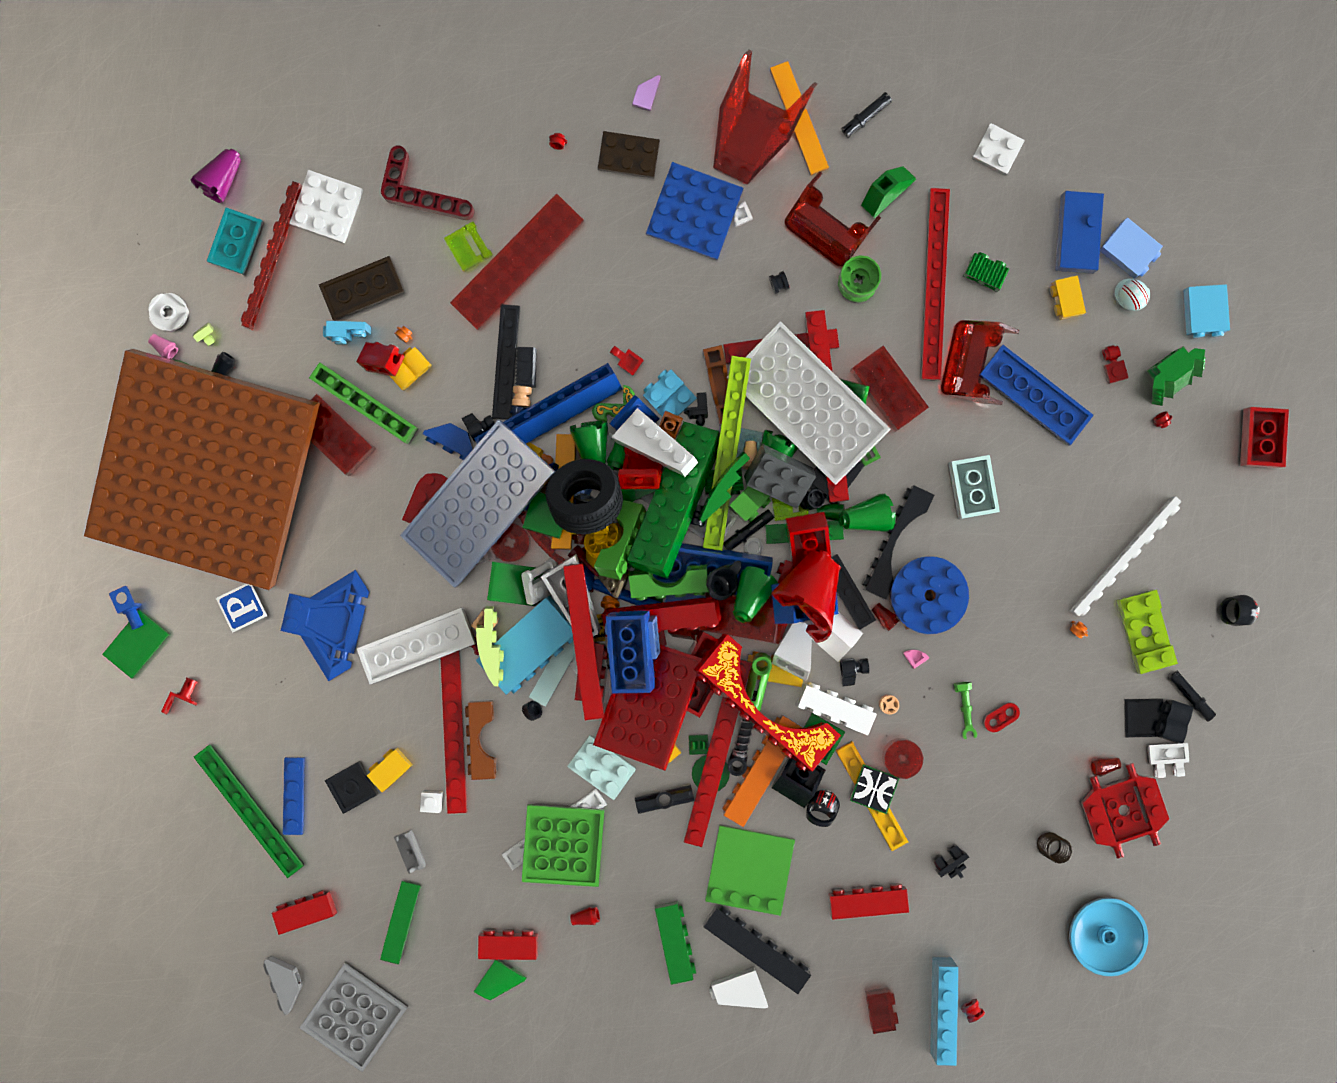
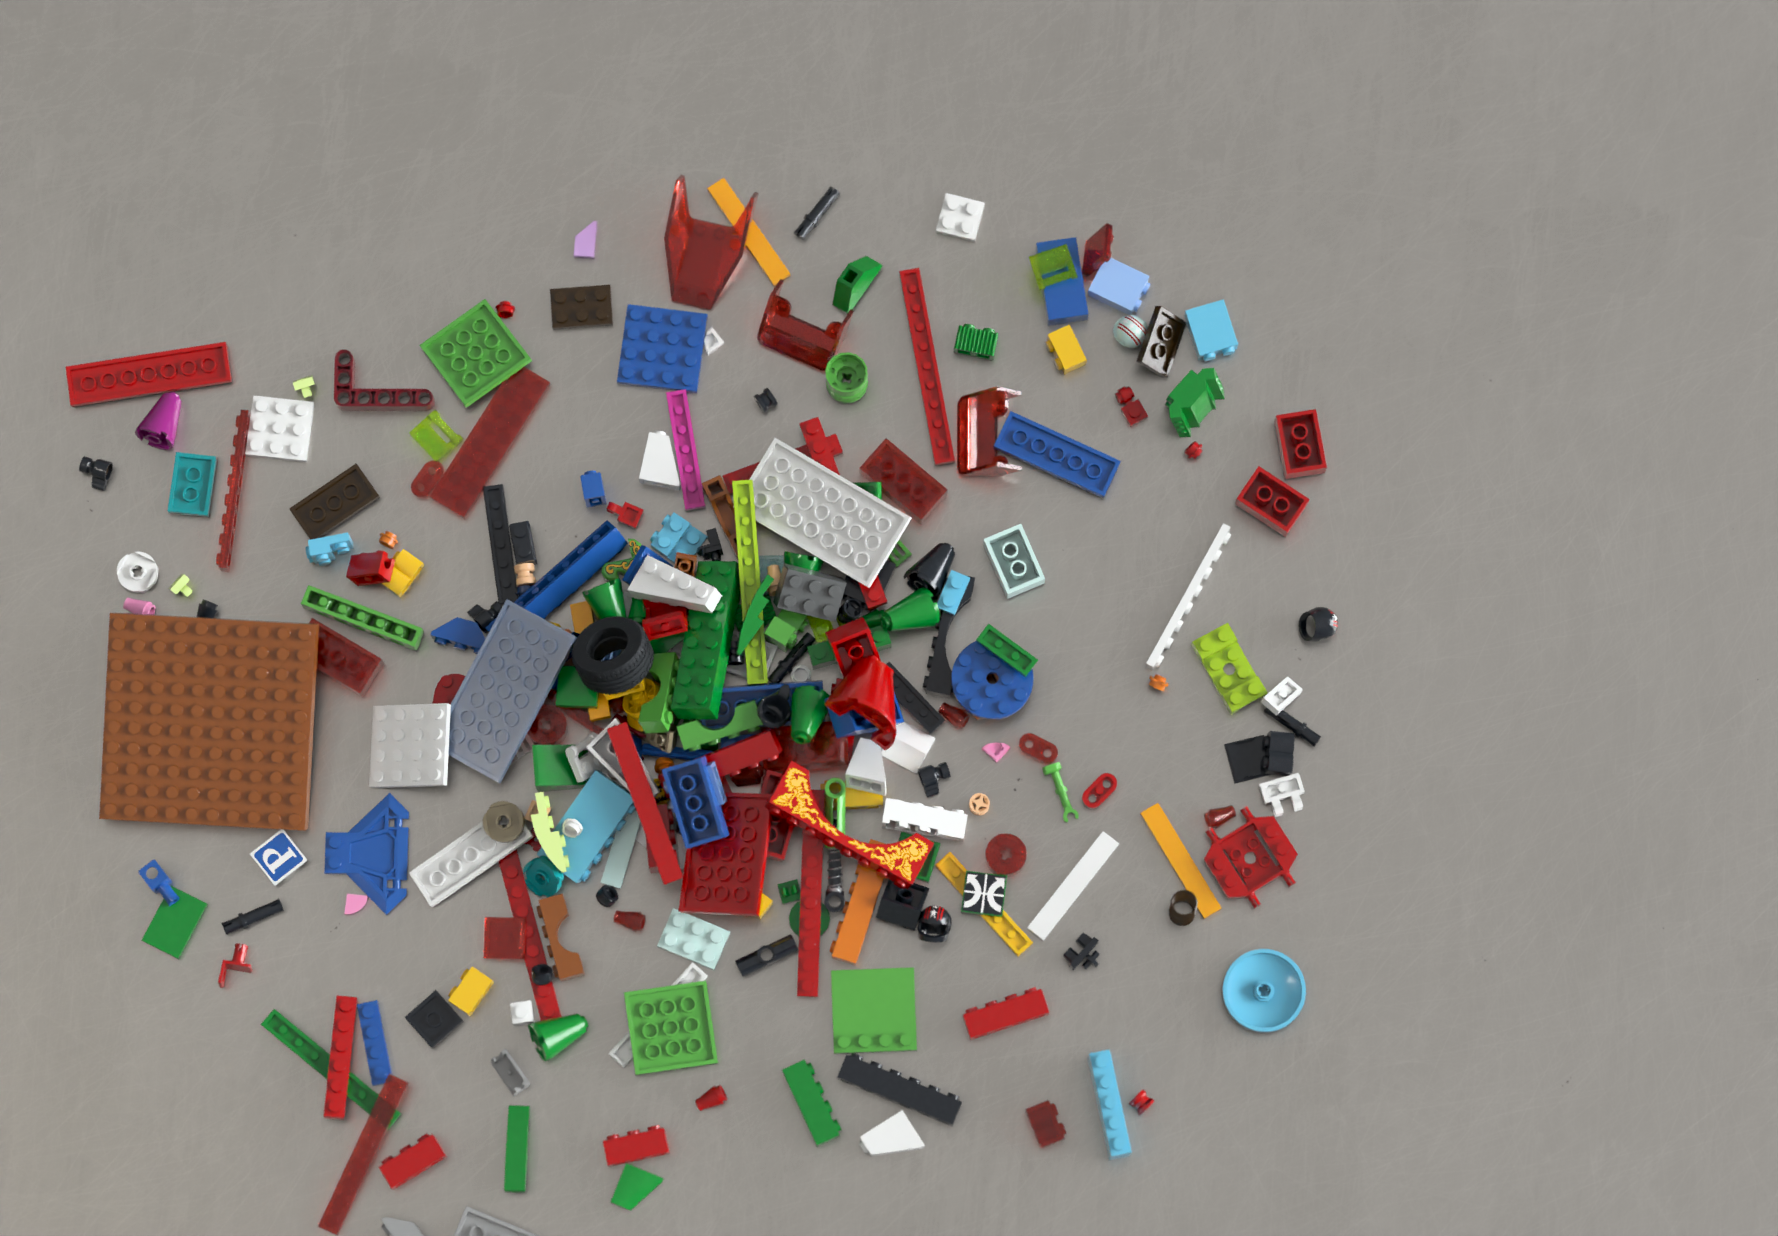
camera: 15 degrees left, 10 degrees down
none -> red plate [65,342,232,407]
none -> black piece [79,456,113,491]
none -> black pin [222,898,284,935]
none -> yellowish green tile [293,375,315,398]
none -> clear red plate [318,1074,409,1235]
none -> red plate [323,995,357,1120]
none -> bright pink tile [344,894,368,915]
none -> white plate [369,703,451,788]
none -> clear red plate [411,460,444,497]
none -> bright green plate [420,299,532,408]
none -> dark tan plate [483,801,525,843]
none -> clear red tile [483,917,526,959]
none -> teal plate [523,855,564,897]
none -> green cone [528,1014,588,1062]
none -> black tile [532,964,552,985]
none -> white plate [562,818,583,838]
none -> blue brick [580,470,607,508]
none -> clear red cone [614,910,646,932]
none -> white slope [639,431,680,491]
none -> dark pink plate [666,389,706,511]
none -> black cone [903,543,955,600]
none -> medium azure plate [937,570,970,616]
none -> green plate [976,623,1038,677]
none -> clear red plate [1019,733,1058,764]
none -> white tile [1027,831,1119,941]
none -> clear neon green plate [1029,244,1078,290]
none -> clear red tile [1082,223,1114,277]
none -> dark brown plate [1136,306,1187,378]
none -> light orange tile [1140,803,1222,919]
none -> red brick [1235,466,1310,537]
none -> white plate [1261,676,1303,715]

